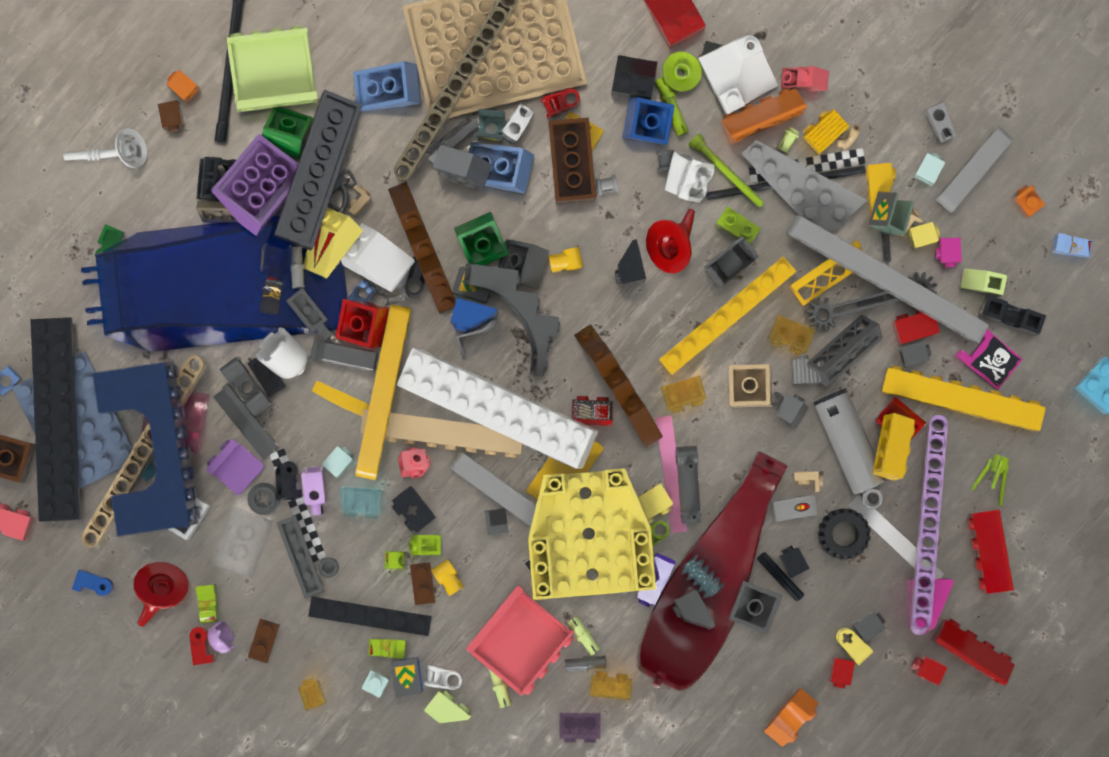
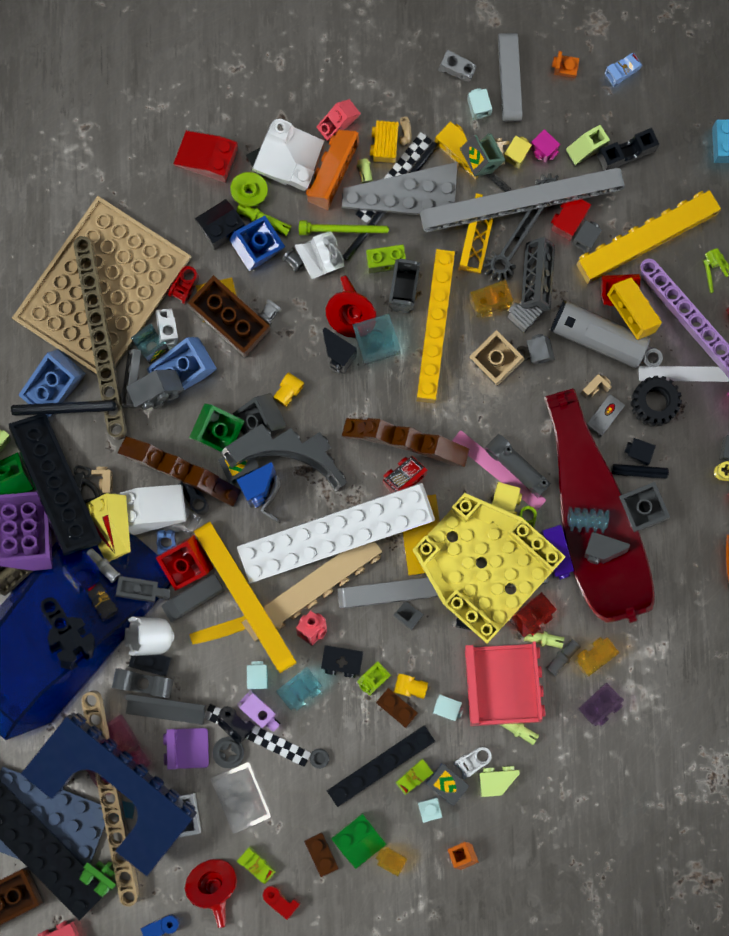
camera: 45 degrees left, 5 degrees down
lavender hair [207,620,234,653] -> none
dark grey plate [276,515,324,598] -> none
lime leg [384,551,406,570] -> none
clear yellow brick [660,375,707,413] -> none
flag [955,329,1023,390] -> none
none -> black axle [11,400,116,416]
none -> black connector [41,597,95,670]
none -> bright green hips [79,861,116,897]
none -> green slope [331,813,387,869]
none -> clear light blue slope [352,314,401,365]
none -> light aqua brick [433,695,464,721]
none -> orange brick [447,842,479,870]
none -> clear red brick [509,592,557,638]

